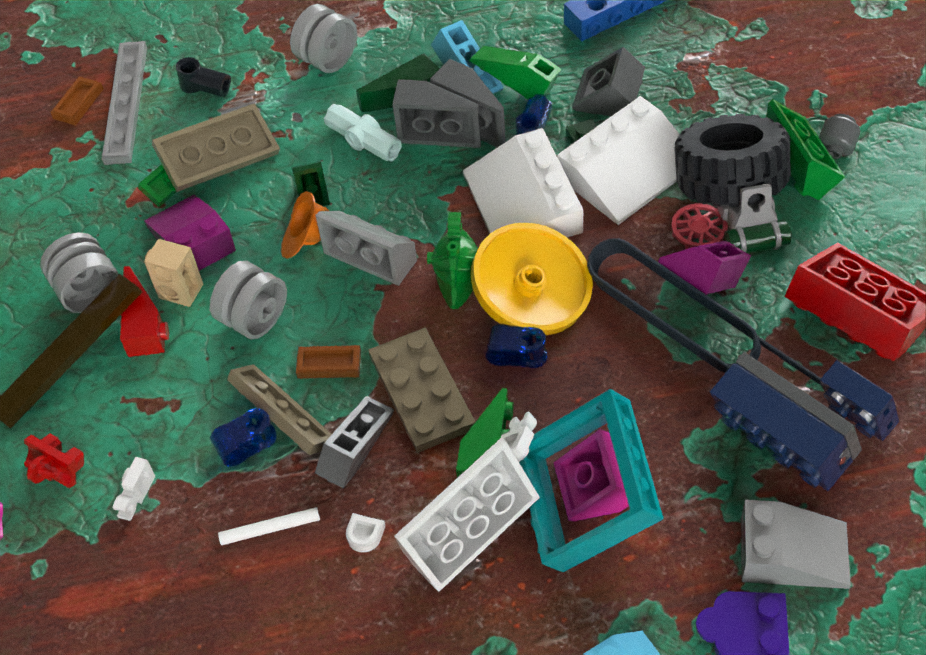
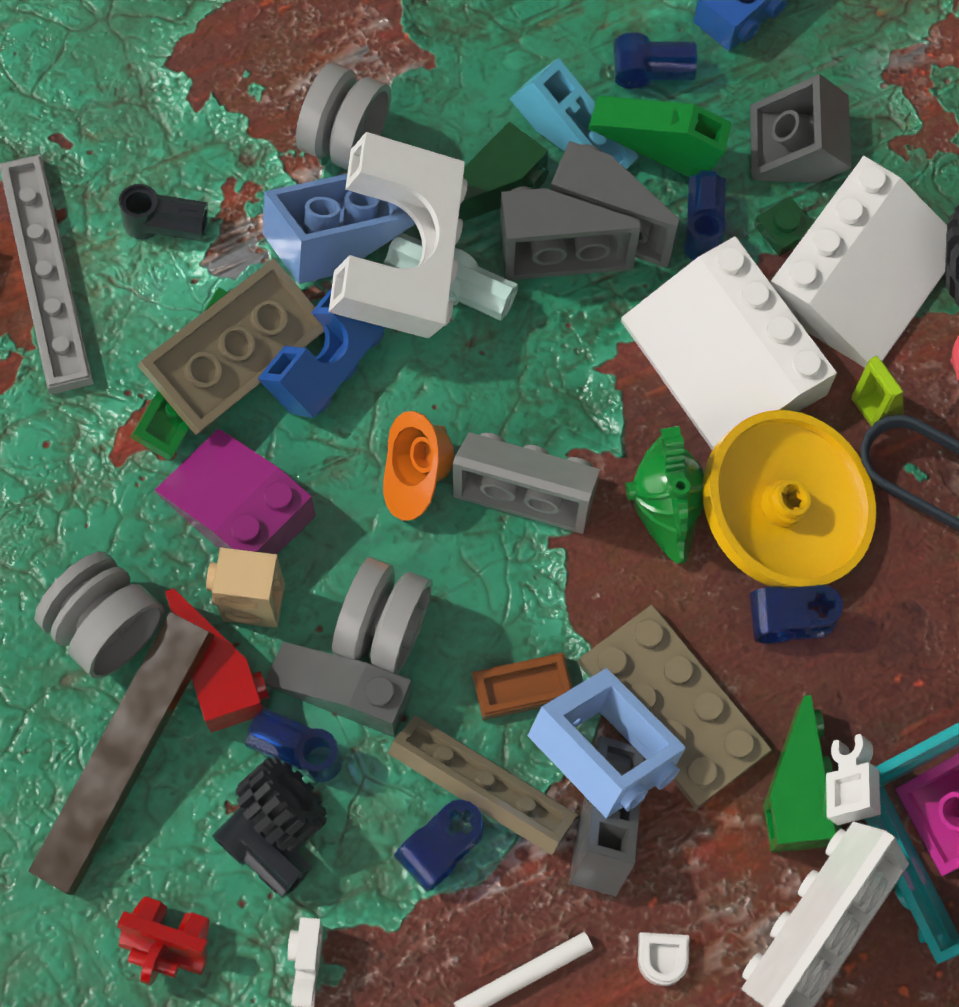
camera: 20 degrees left, 15 degrees up
dark green slope [291,161,330,206] -> none
none -> black piece [212,807,312,899]
none -> black tyre [236,757,327,852]
none -> clear blue piece [245,708,343,782]
none -> blue arch [258,288,386,418]
none -> medium blue slope [263,174,415,284]
none -> dark grey slope [265,642,412,737]
none -> white arch [329,132,467,338]
none -> light blue window [528,668,686,818]
none -> clear blue piece [613,32,697,89]
none -> lime slope [851,355,904,426]

